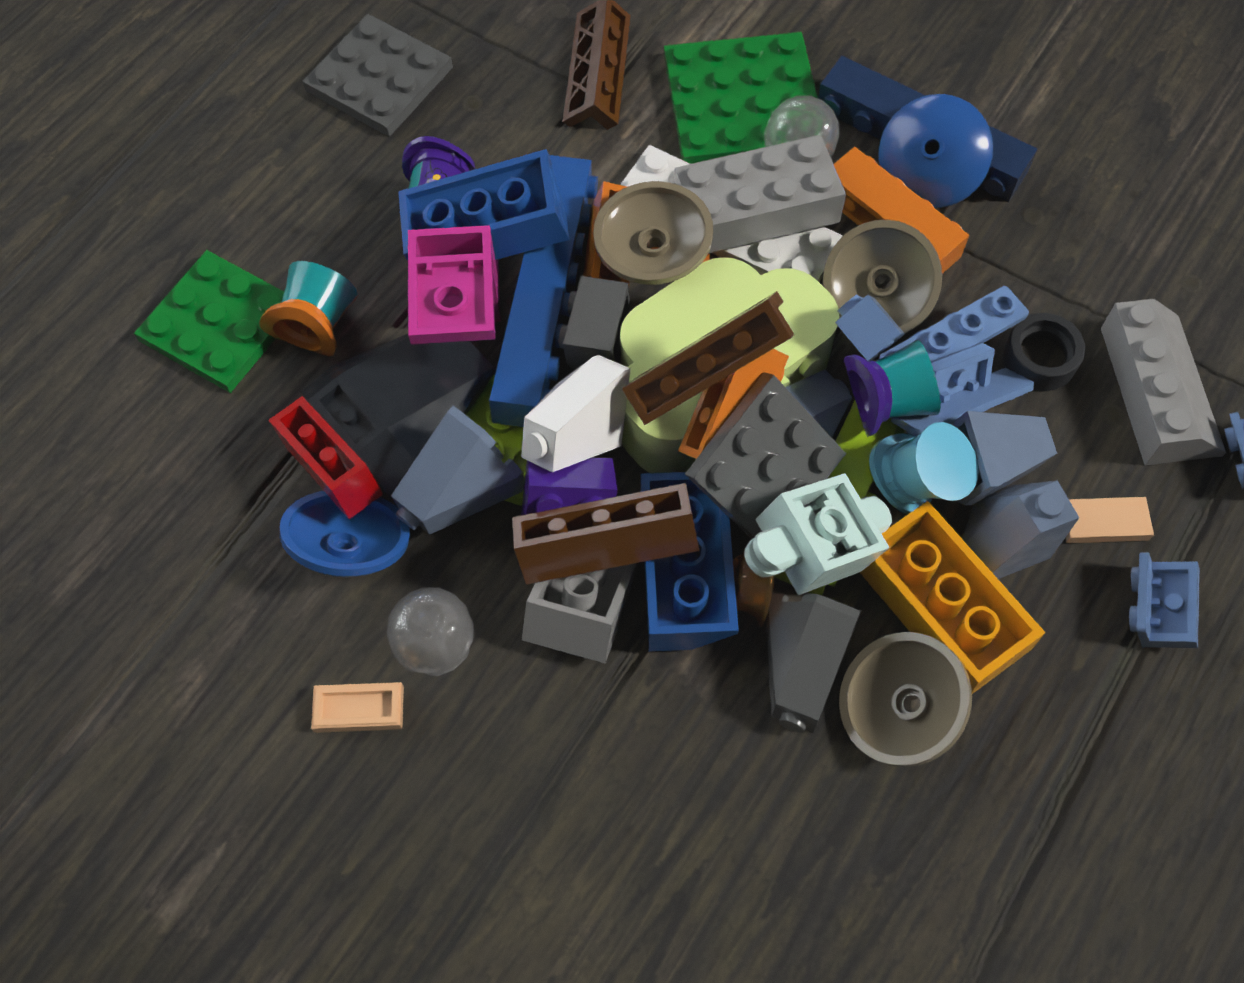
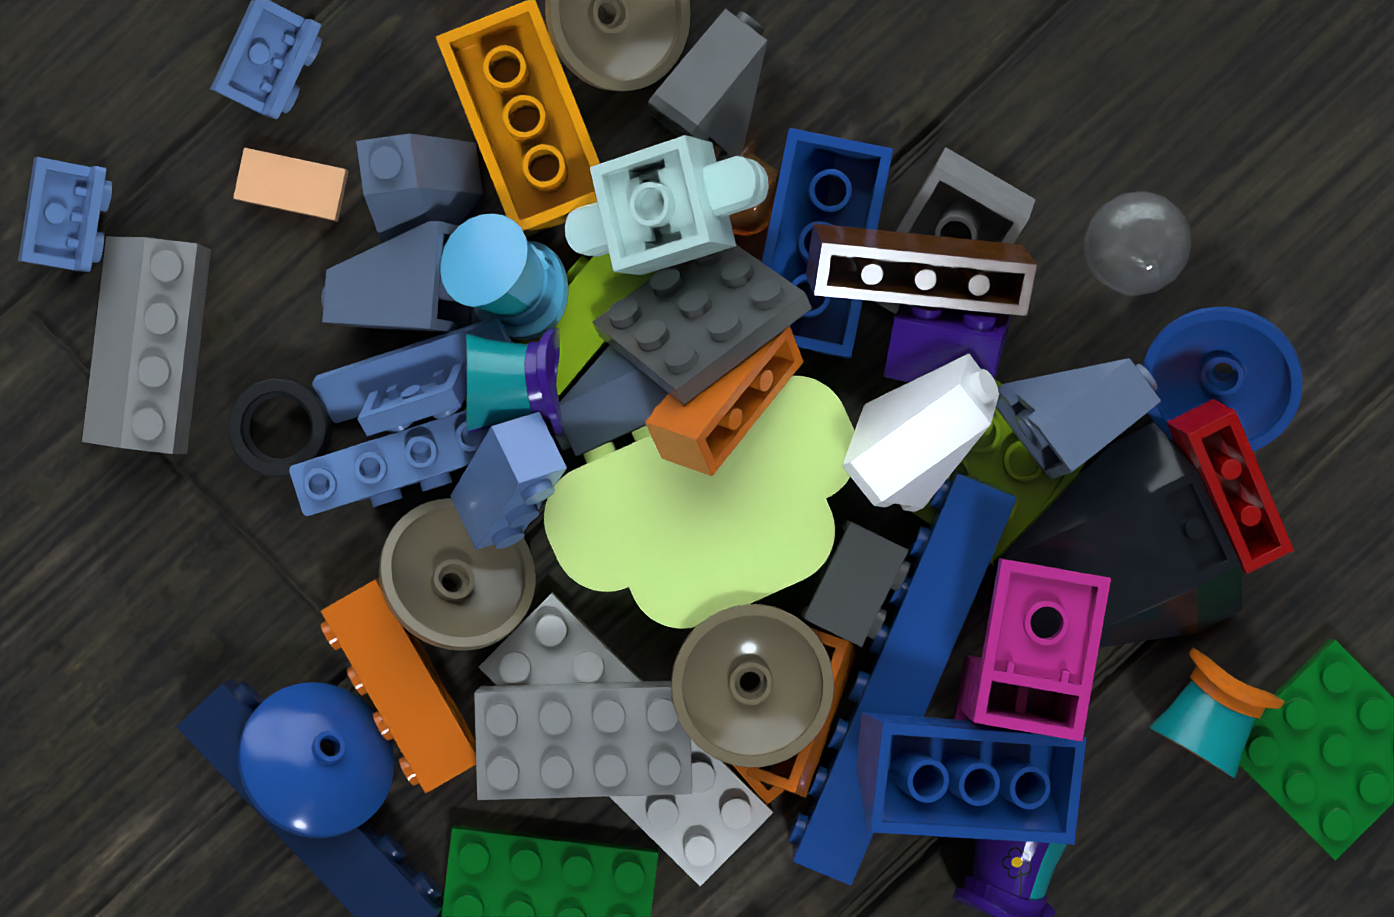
camera: 170 degrees left, 25 degrees up
light nougat tile [311,682,404,733] -> none
reddish brown fence [622,291,795,425] -> none
clear cylinder [764,95,839,157] -> none

